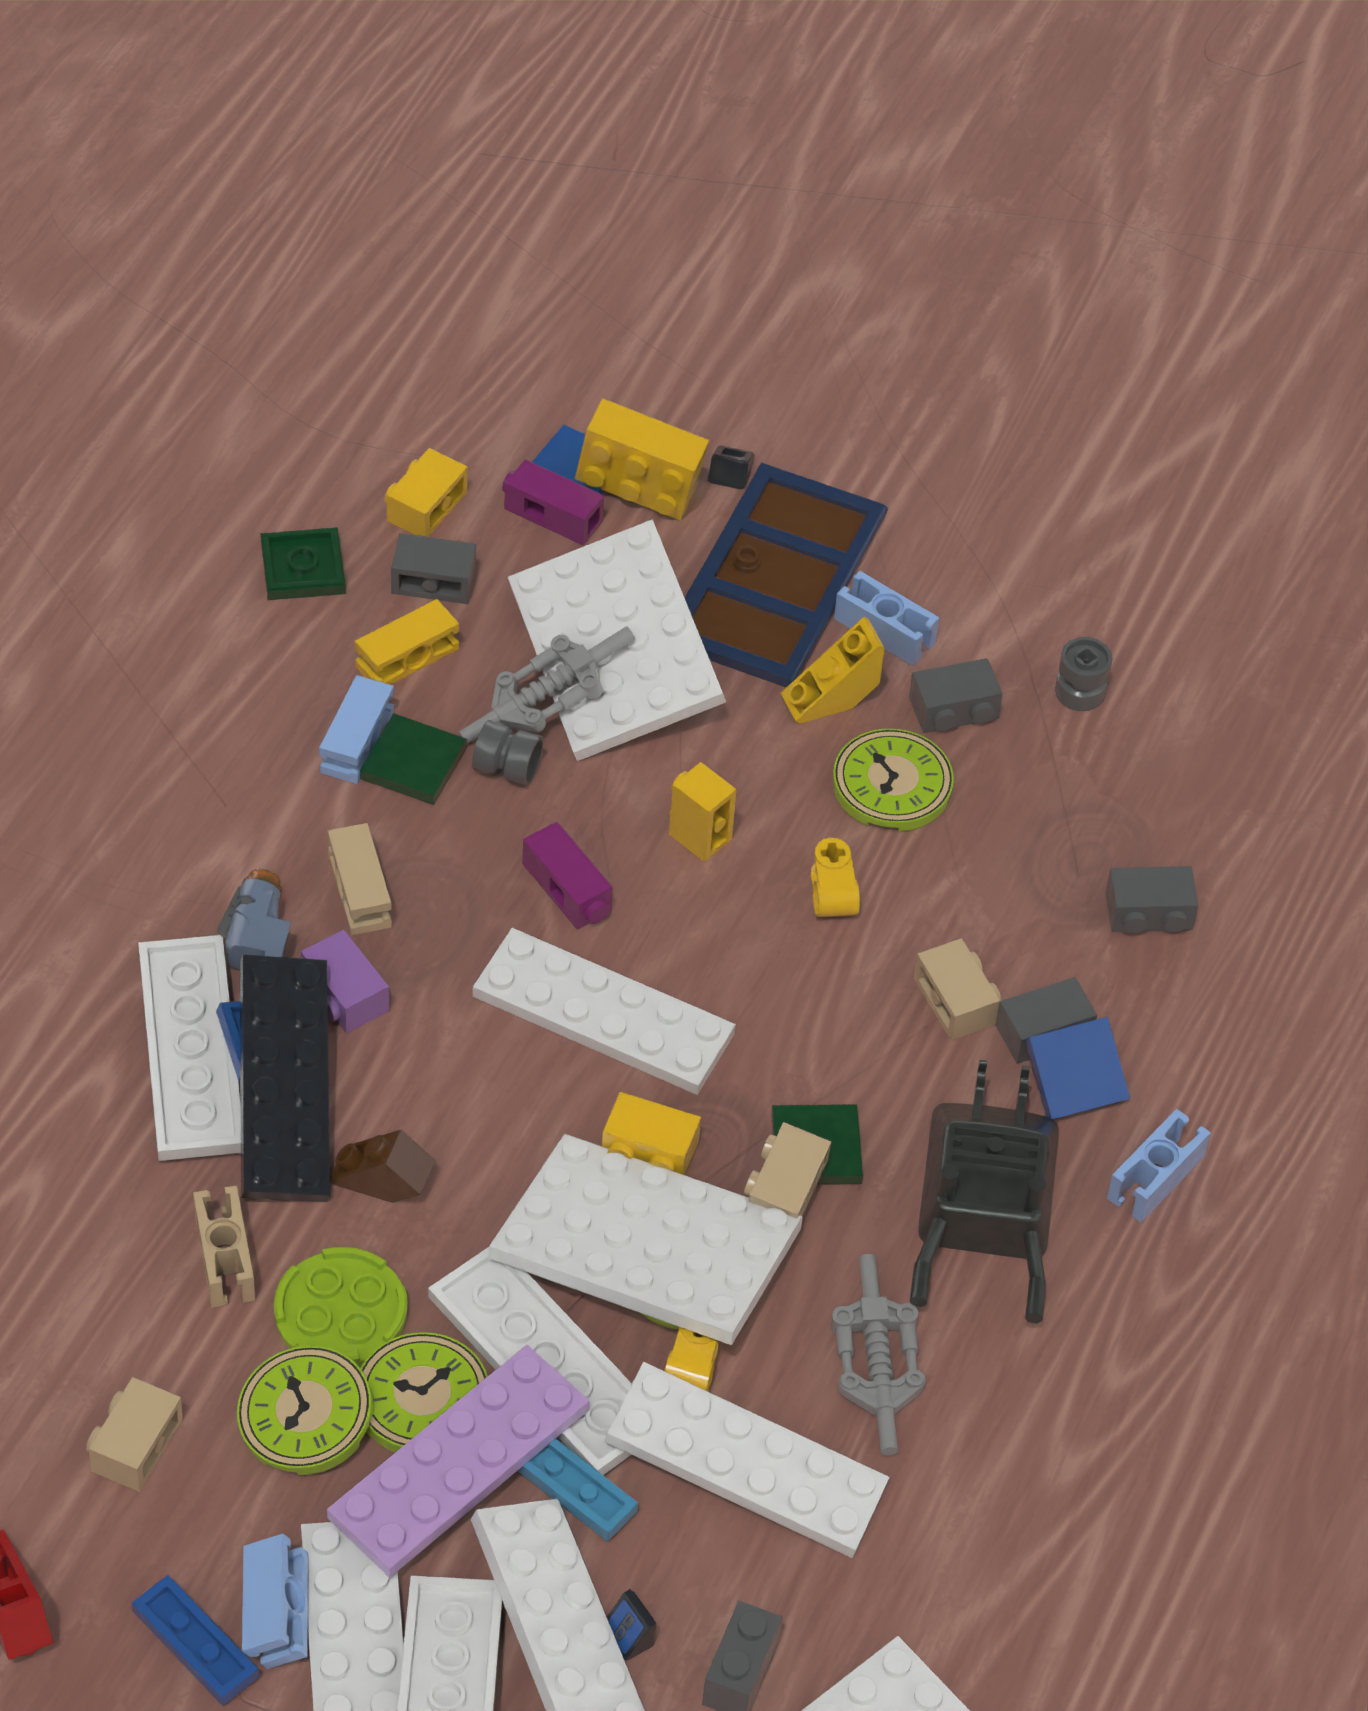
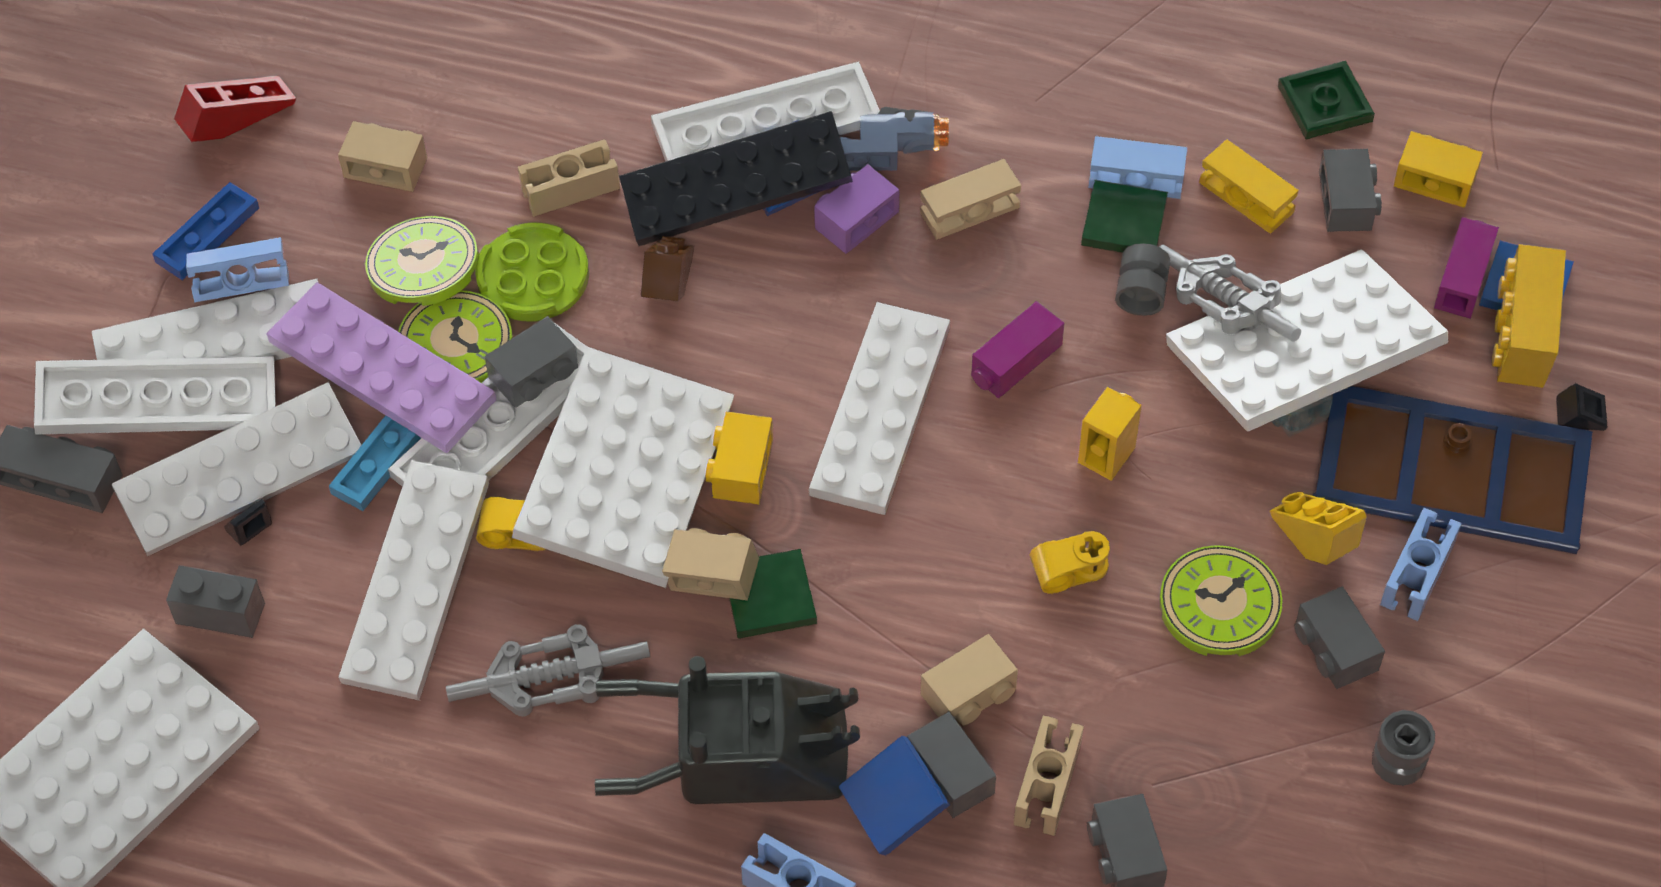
camera: 85 degrees right, 5 degrees up
none -> dark grey brick [484,316,578,408]
none -> tan piece [1014,715,1084,836]

